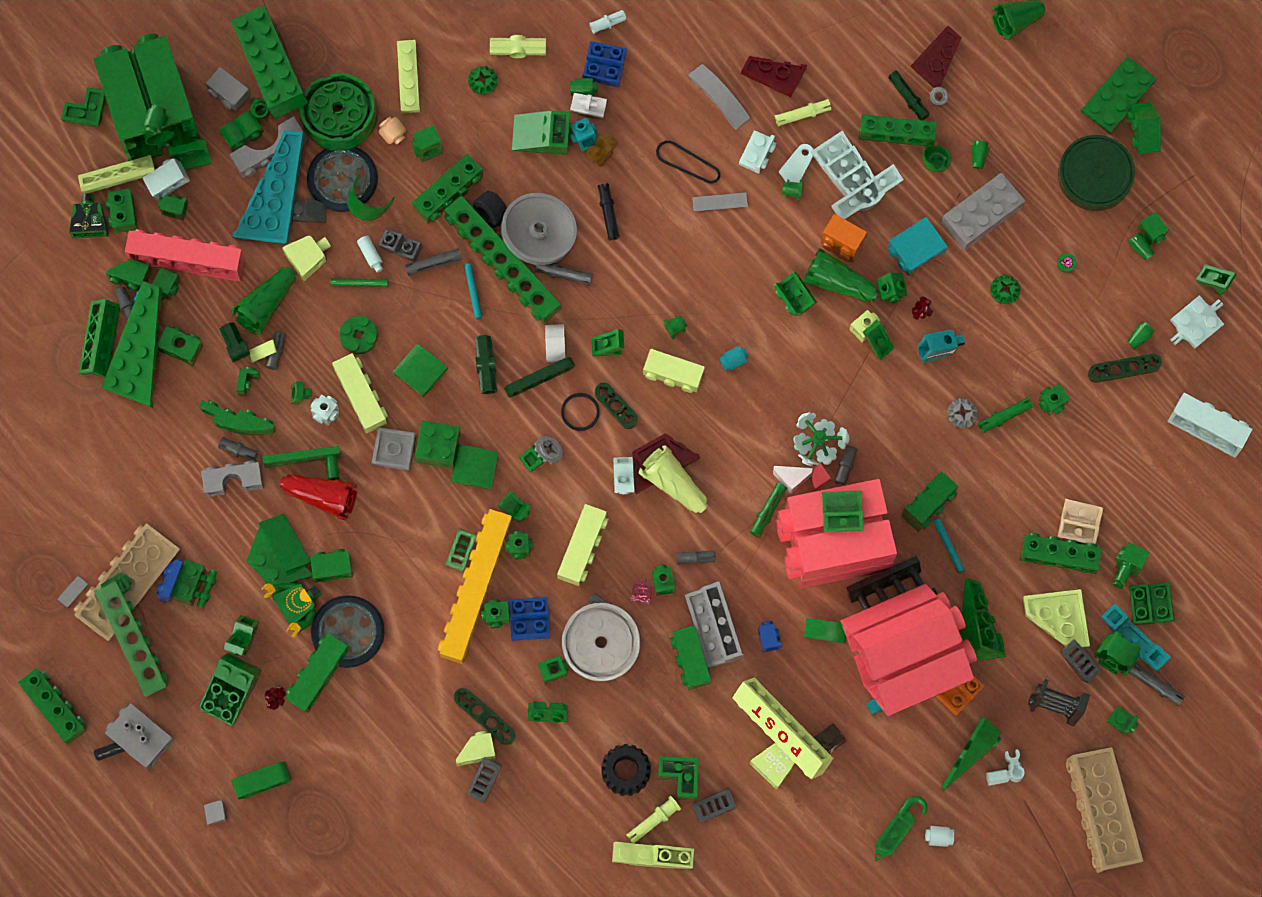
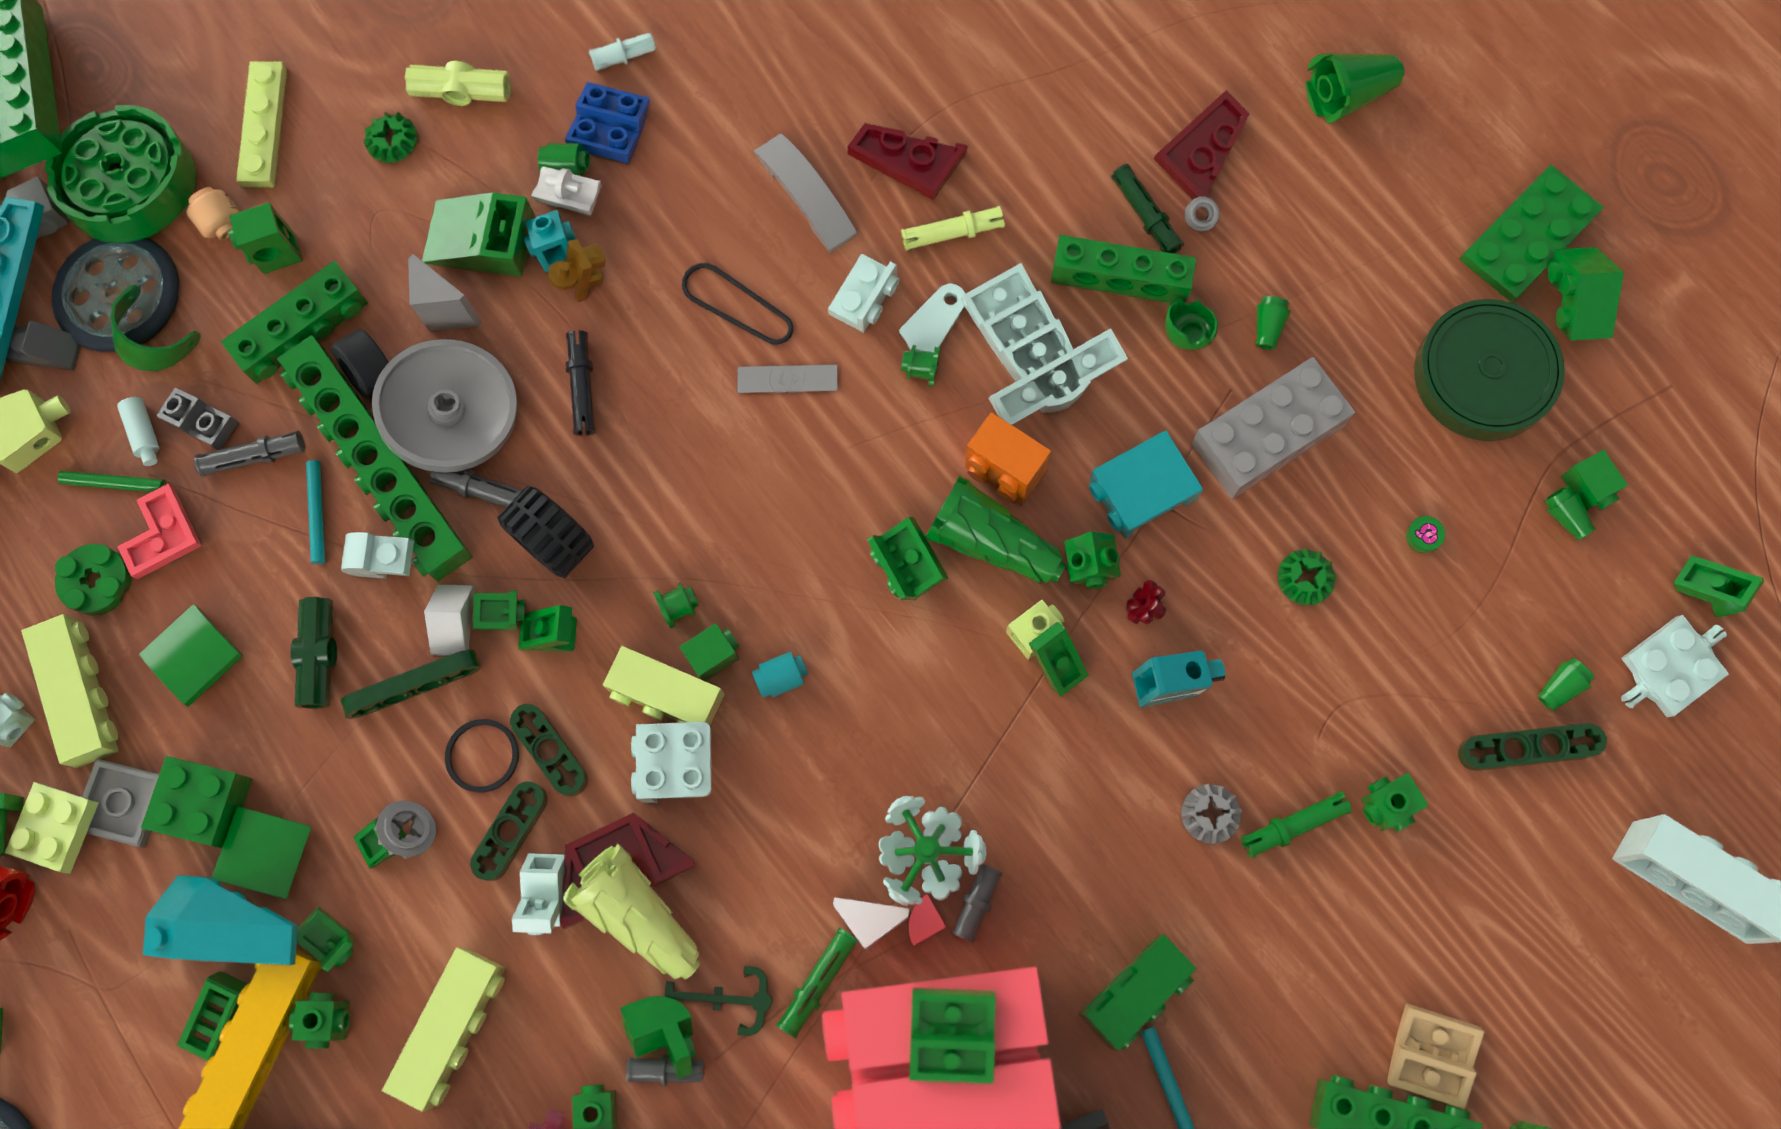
camera: 10 degrees right, 0 degrees up
none -> yellowish green plate [5,782,99,874]
none -> coral plate [117,483,202,580]
none -> teal wedge [143,875,298,965]
none -> light aqua brick [341,532,414,579]
none -> light grey slope [408,254,482,331]
none -> dark green beam [470,781,548,881]
none -> green bracket [473,590,525,631]
none -> black tyre [497,485,595,578]
none -> green brick [620,996,696,1079]
none -> light aqua bracket [631,722,712,804]
none -> dark green piece [665,966,772,1036]
none -> green brick [679,623,739,682]

